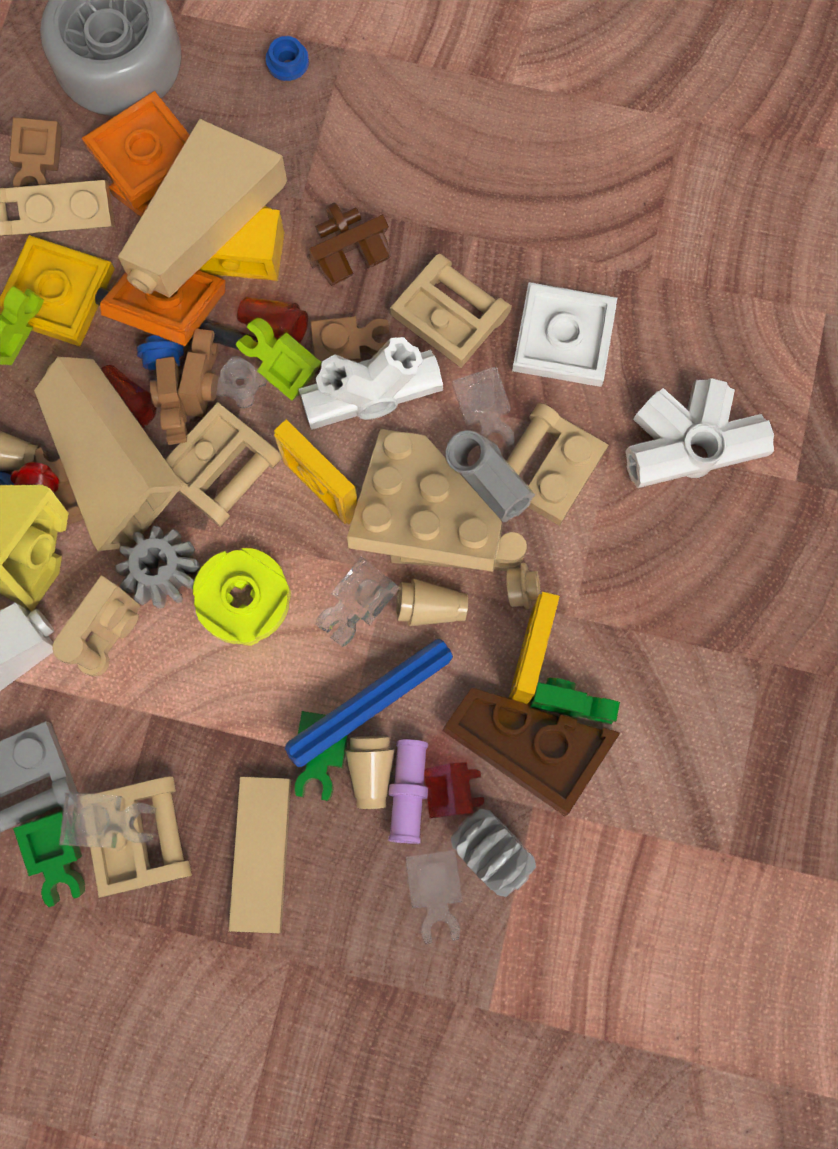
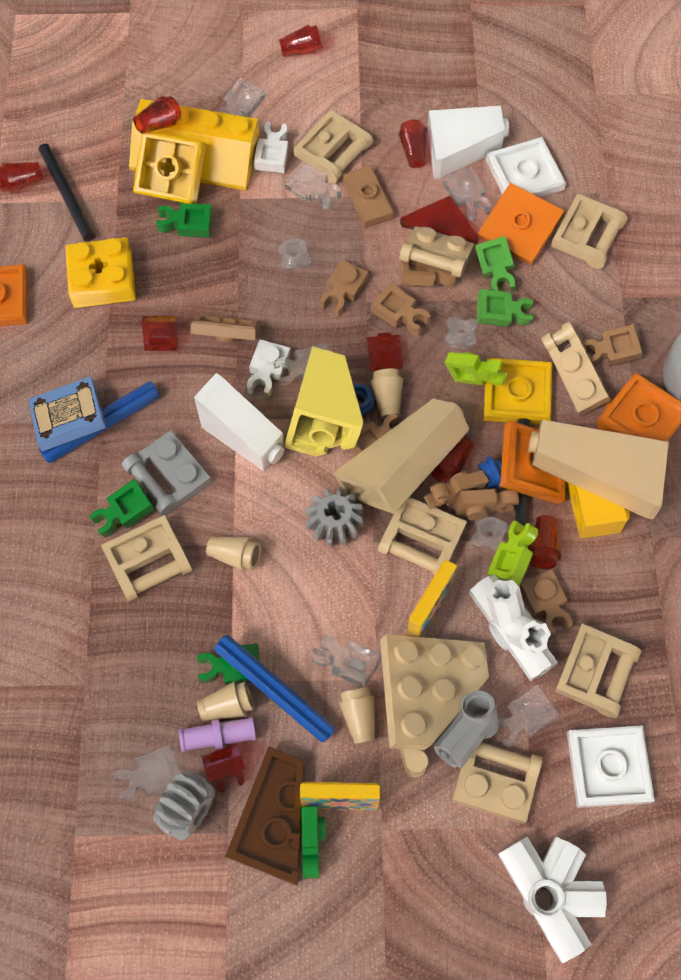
camera: 75 degrees right, 10 degrees down
red plate [10,462,59,493] -> none
tan plate [52,575,141,677] -> none
clear plate [59,793,156,848] -> none
neon yellow plate [193,548,291,646] -> none
tan tile [229,777,291,933] -> none
reddish brown hips [307,202,391,286] -> none
tan plate [507,563,541,610] -> none
none -> tan cone [206,536,261,571]

